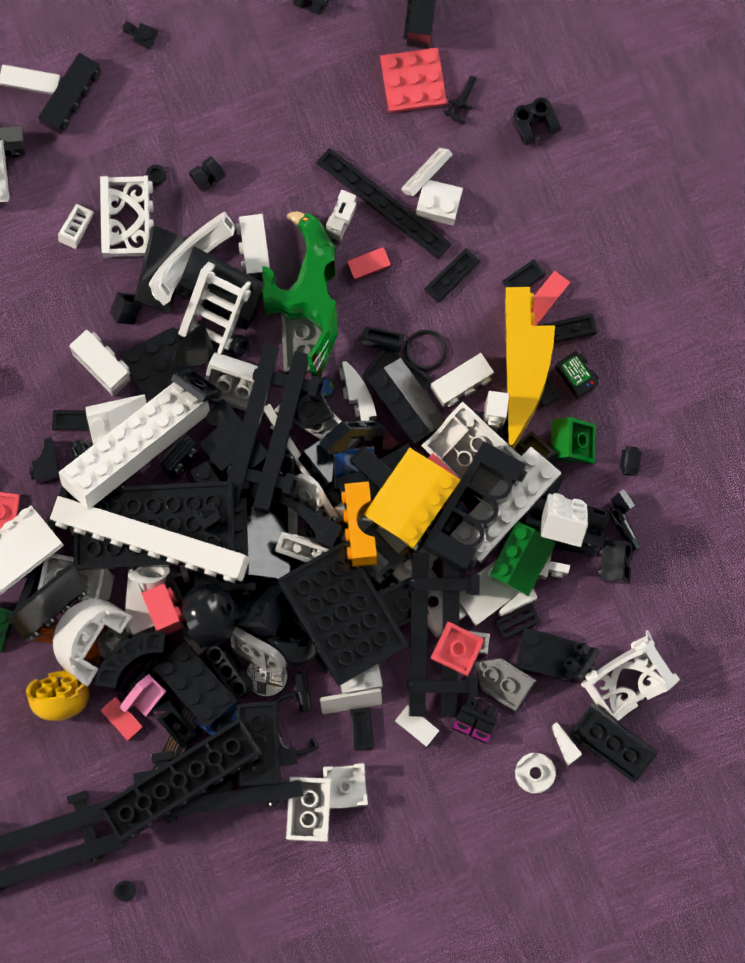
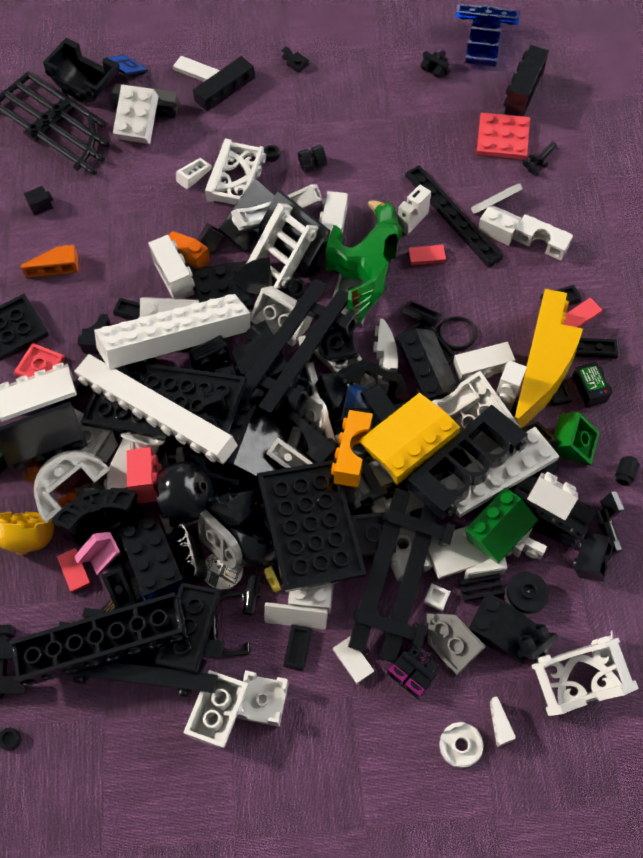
camera: 25 degrees right, 15 degrees down
black tile [171,370,222,402] -> none
tile [321,377,335,398] -> none
black tile [425,248,480,304] -> none
coral tile [430,622,485,676] -> none
black piece [512,97,561,146] -> none
black tile [568,703,659,783] -> none
none -> orange slope [168,231,211,269]
none -> light yellow tile [264,566,281,592]
none -> black piece [504,572,549,617]
none -> white arch [513,214,573,260]

